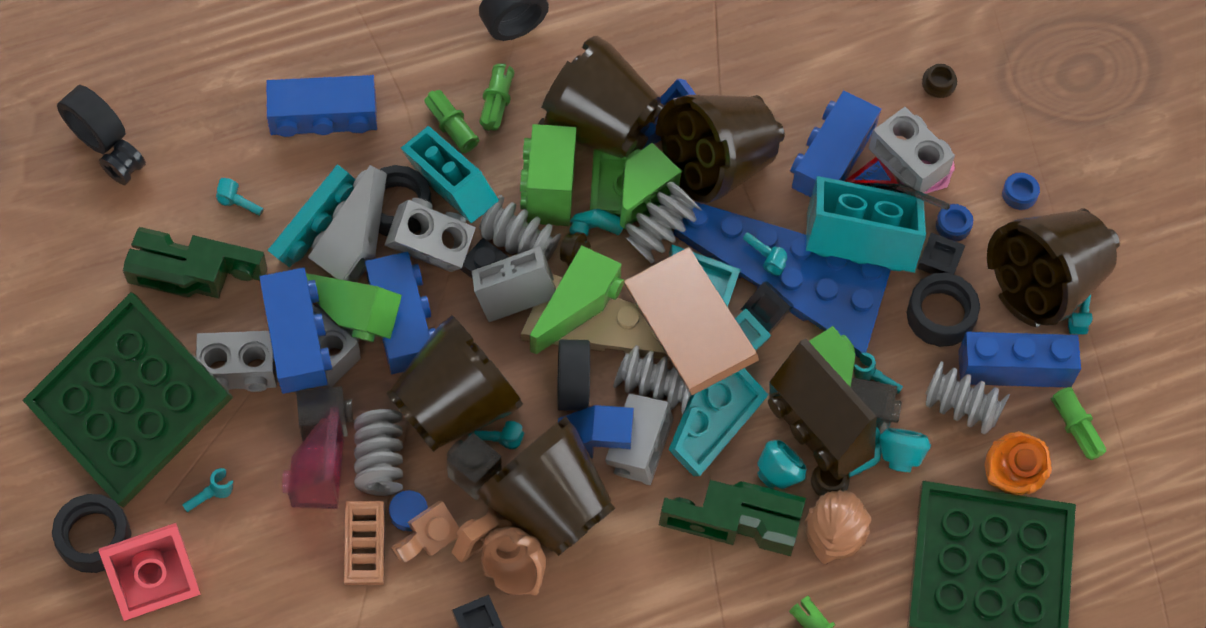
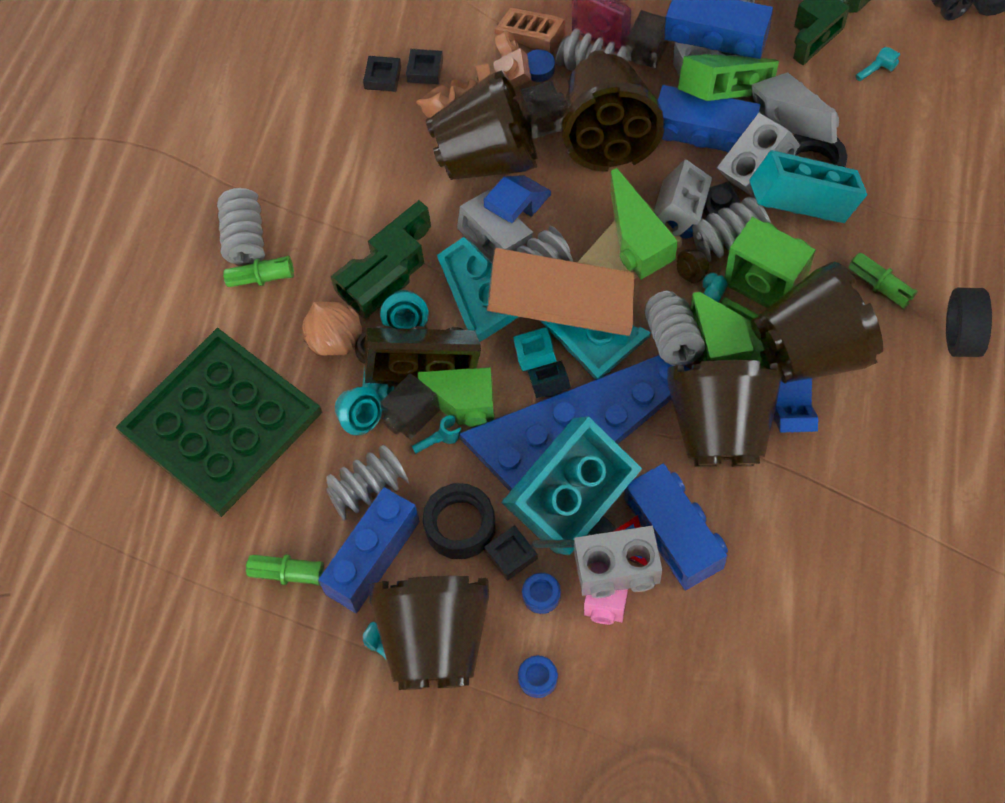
camera: 130 degrees right, 0 degrees up
blue brick [266,75,377,137] -> none
teal wing [267,164,355,267] -> none
bright green axle [424,90,480,153] -> none
teal hand [469,421,525,449] -> none
black tyre [557,339,590,411] -> none
teal hand [743,232,787,276] -> none
dark brown plate [922,64,957,98] -> none
orange hair [985,431,1052,495] -> none

